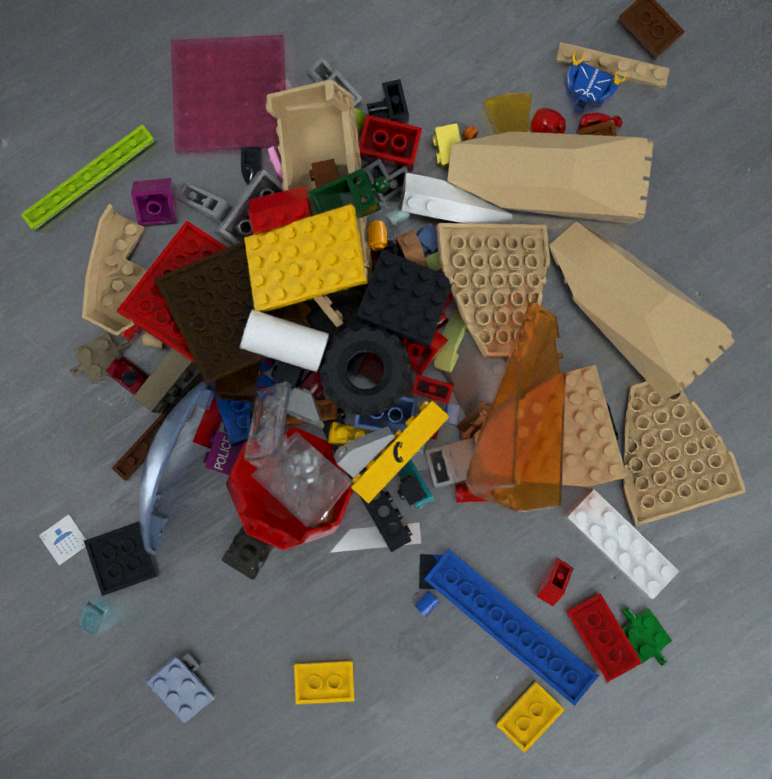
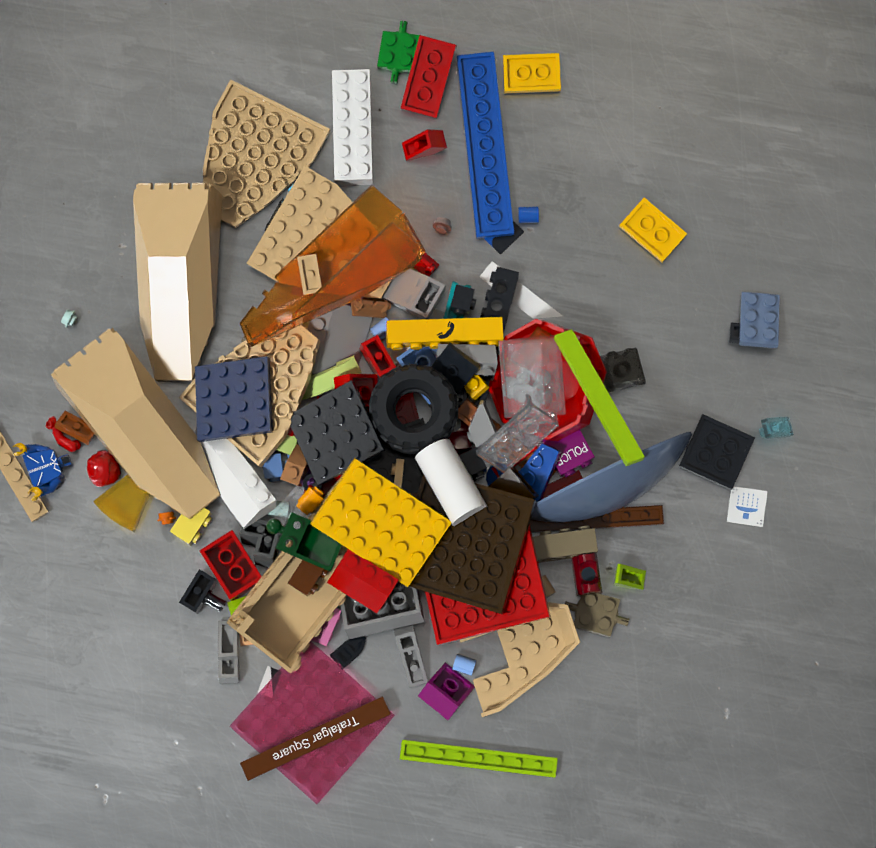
camera: 130 degrees left, 5 degrees down
none -> light aqua plate [61,309,77,327]
none -> dark blue plate [195,356,273,442]
none -> reddish brown tile [240,696,391,781]
none -> tan plate [297,253,323,295]
none -> black plate [431,342,480,394]
none -> plate [433,217,452,234]
none -> light blue piece [452,654,477,676]
none -> lime tile [554,329,645,467]
none -> lime slope [613,564,646,590]

